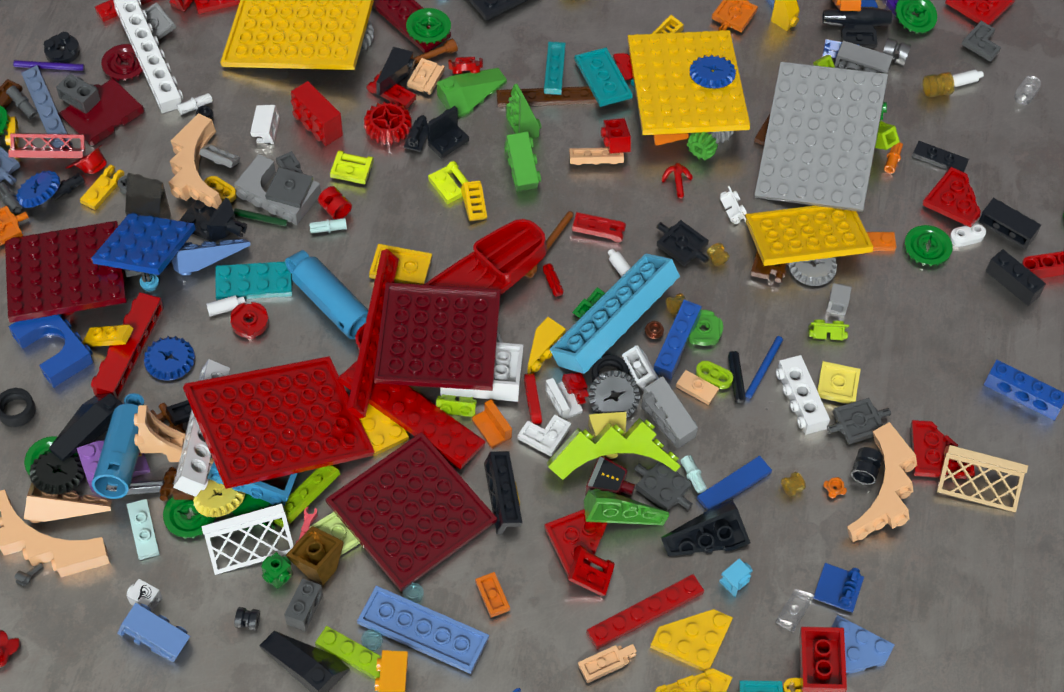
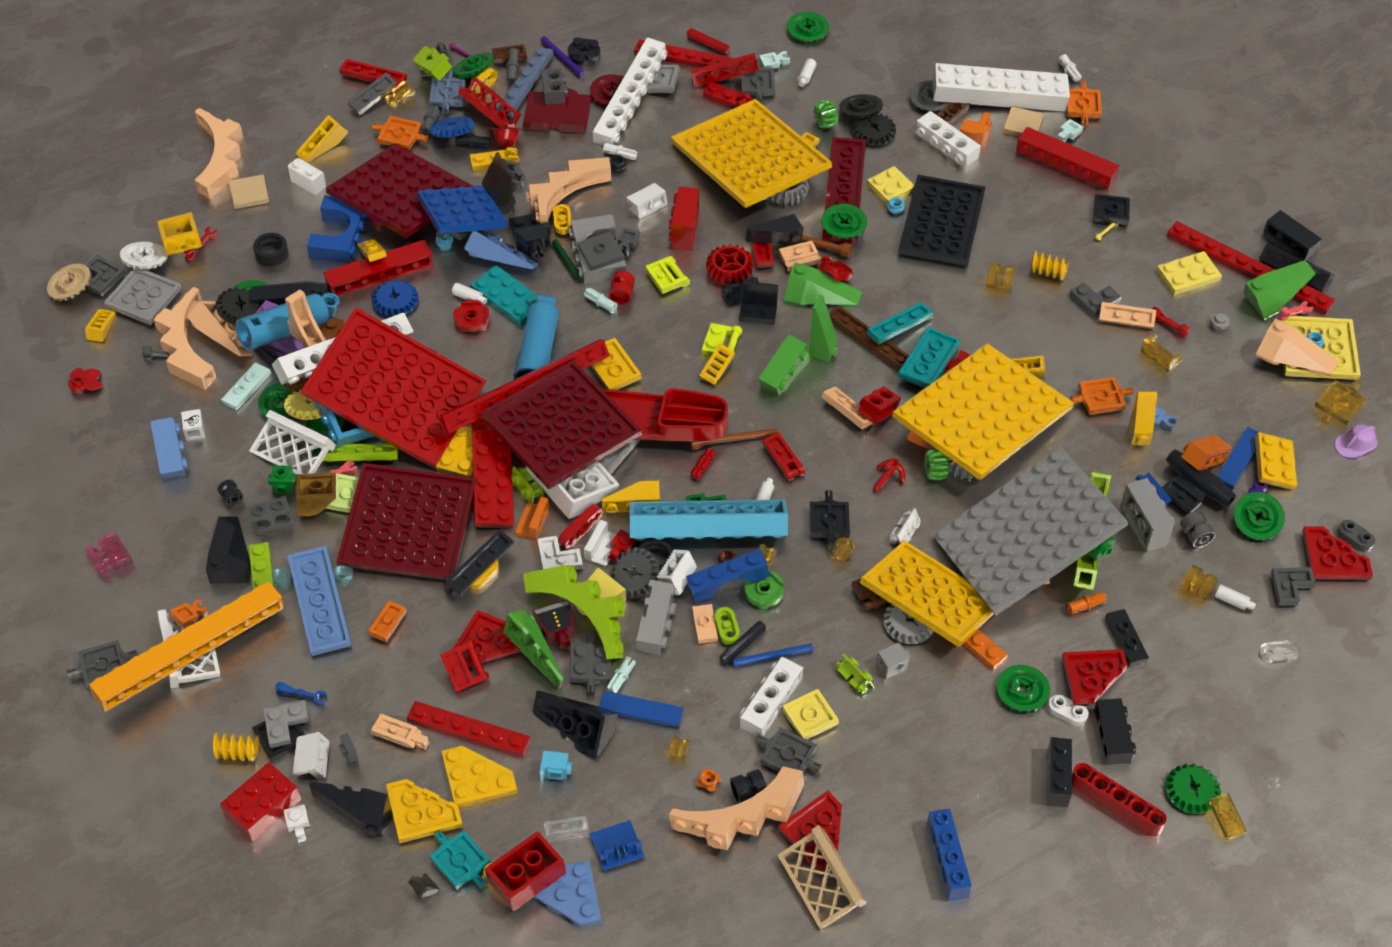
camera: 50 degrees right, 5 degrees down
light grey plate [199,144,240,168] -> none
blue gear [690,55,736,88] -> none

